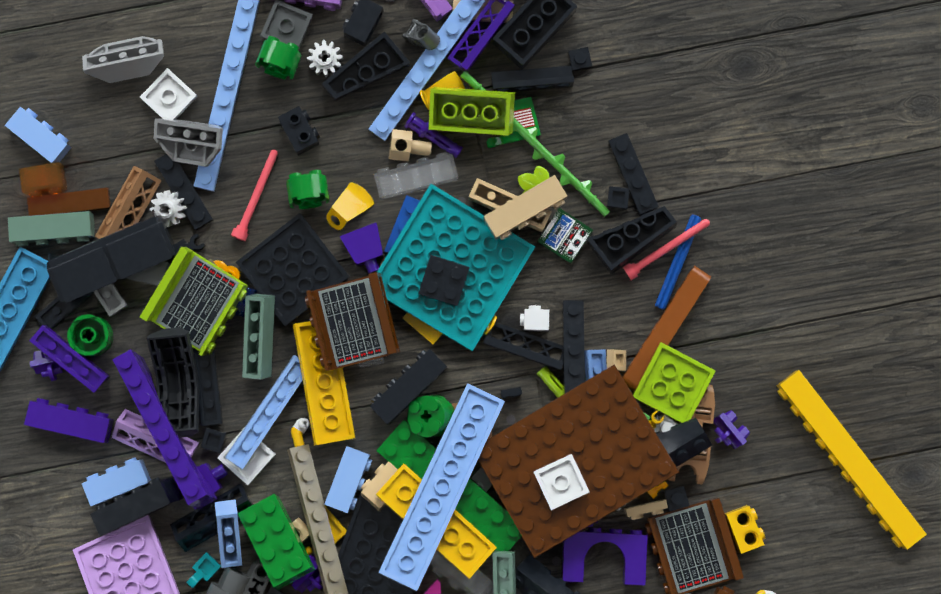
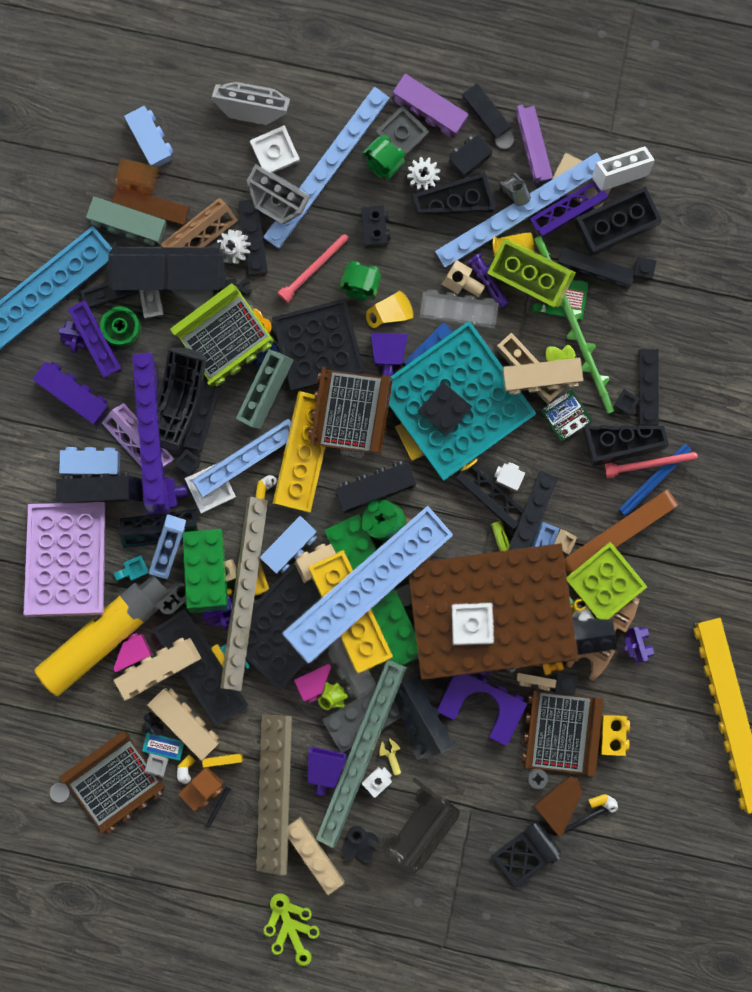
camera: 25 degrees right, 0 degrees up
black tile [500,387,522,399] -> none

